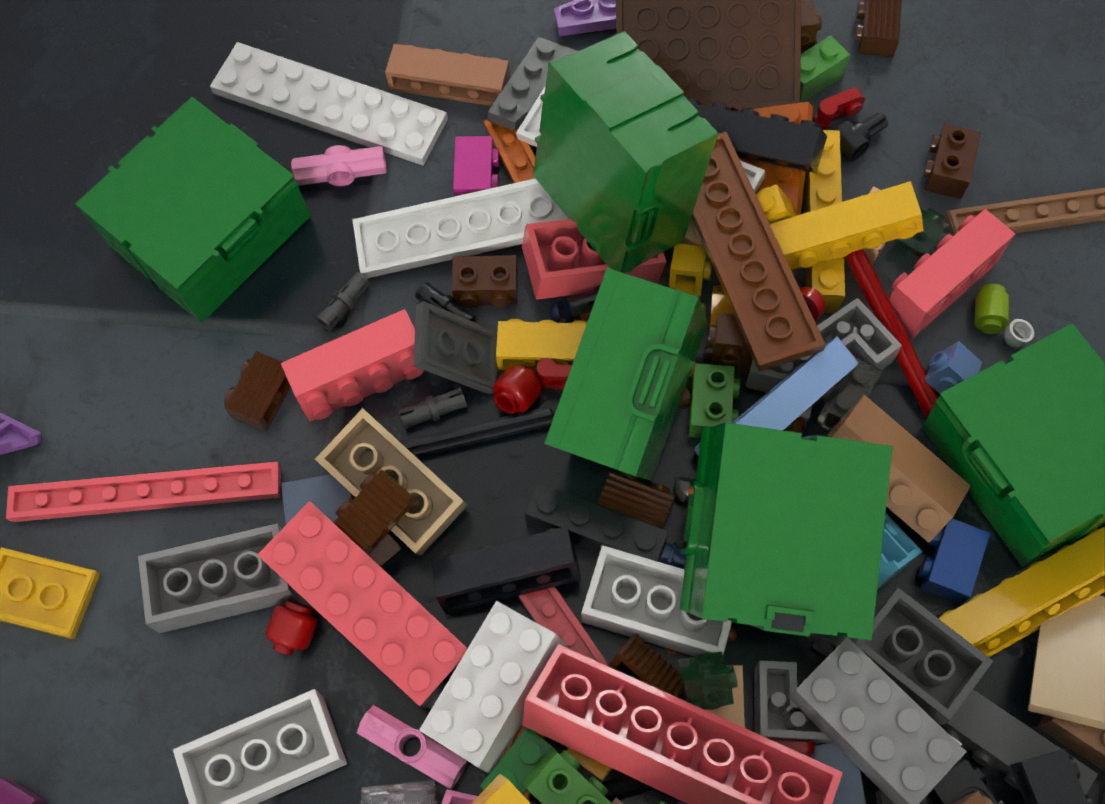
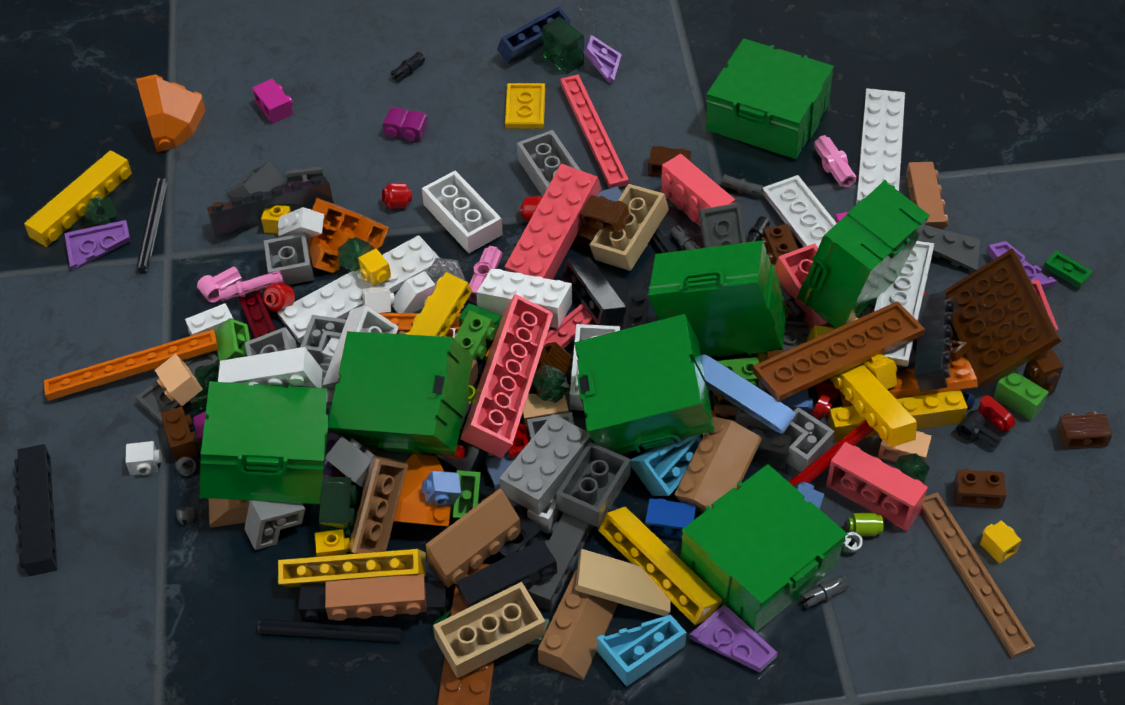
camera: 75 degrees right, 15 degrees down
none -> yellow brick [980,520,1022,564]

